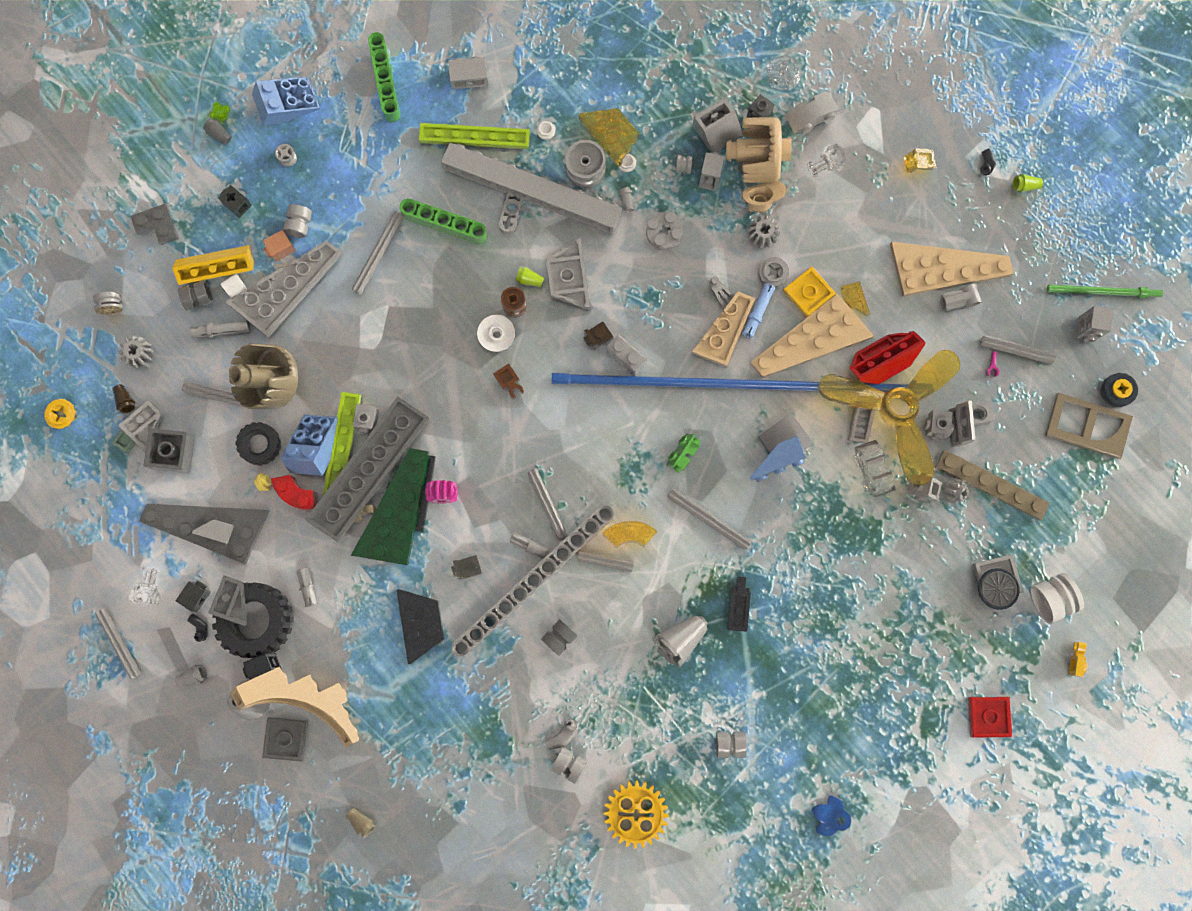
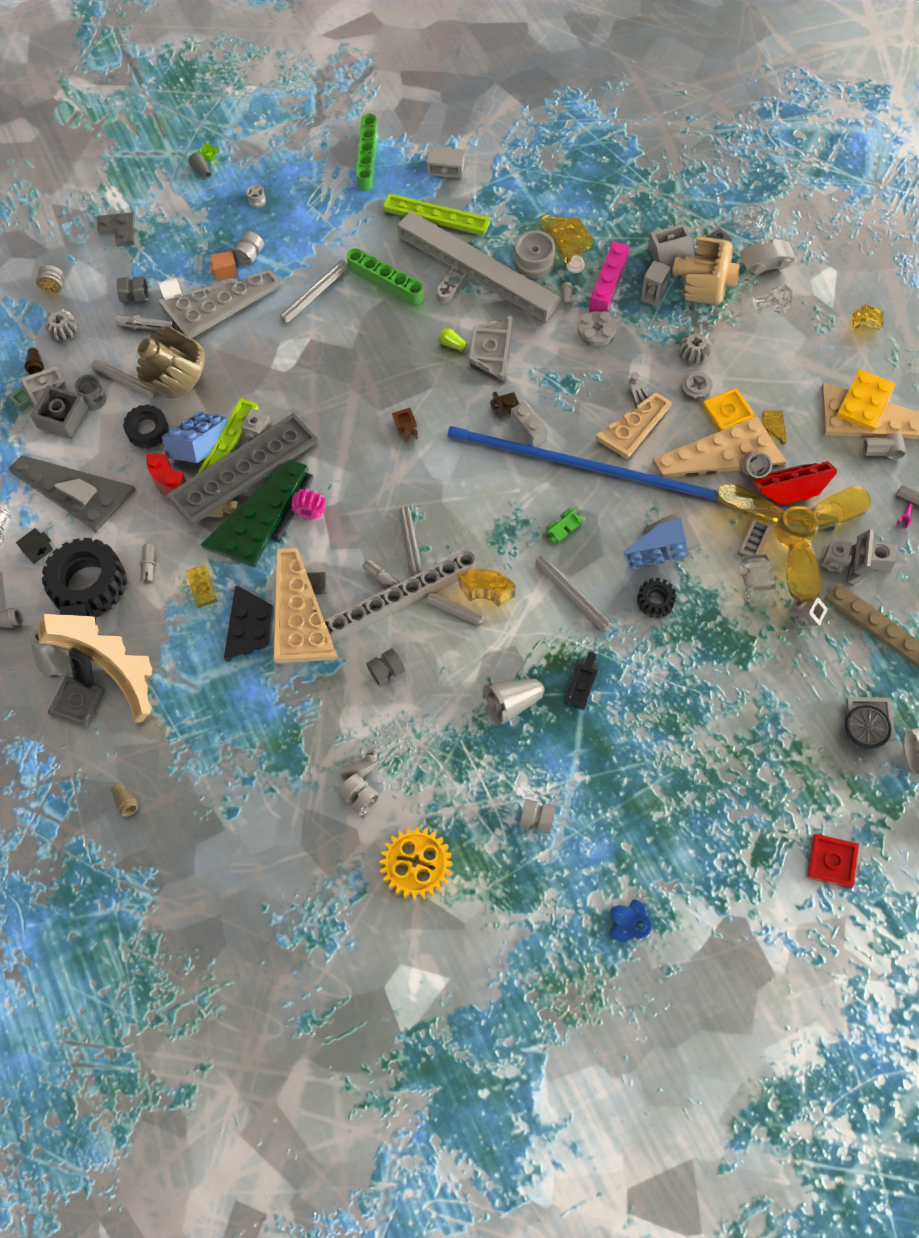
camera: 15 degrees right, 15 degrees down
yellow brick [172,245,255,285] -> none
black arm [187,613,208,642] -> none
dark grey wing [208,575,247,626] -> none
pearl dark grey brick [218,185,252,218] -> none
medium blue slope [252,76,320,126] -> none
light yellow plate [254,473,272,492] -> none
white dish [477,315,515,352] -> none
reddish brown wheel [501,287,527,318] -> none
white plate [537,121,555,140] -> none
light grey wheel [676,154,692,174] -> none
tan piece [742,181,786,212] -> none
light blue pin [742,283,775,338] -> none
light grey gear [944,478,969,504] -> none
none -> black plate [69,647,95,689]
none -> dark grey wheel [75,374,107,410]
none -> clear yellow plate [186,564,218,608]
none -> tan wing [274,548,339,663]
none -> dark pink brick [589,241,630,312]
none -> black tyre [637,578,676,618]
none -> light grey wheel [740,451,772,478]
none -> yellow plate [836,369,896,432]

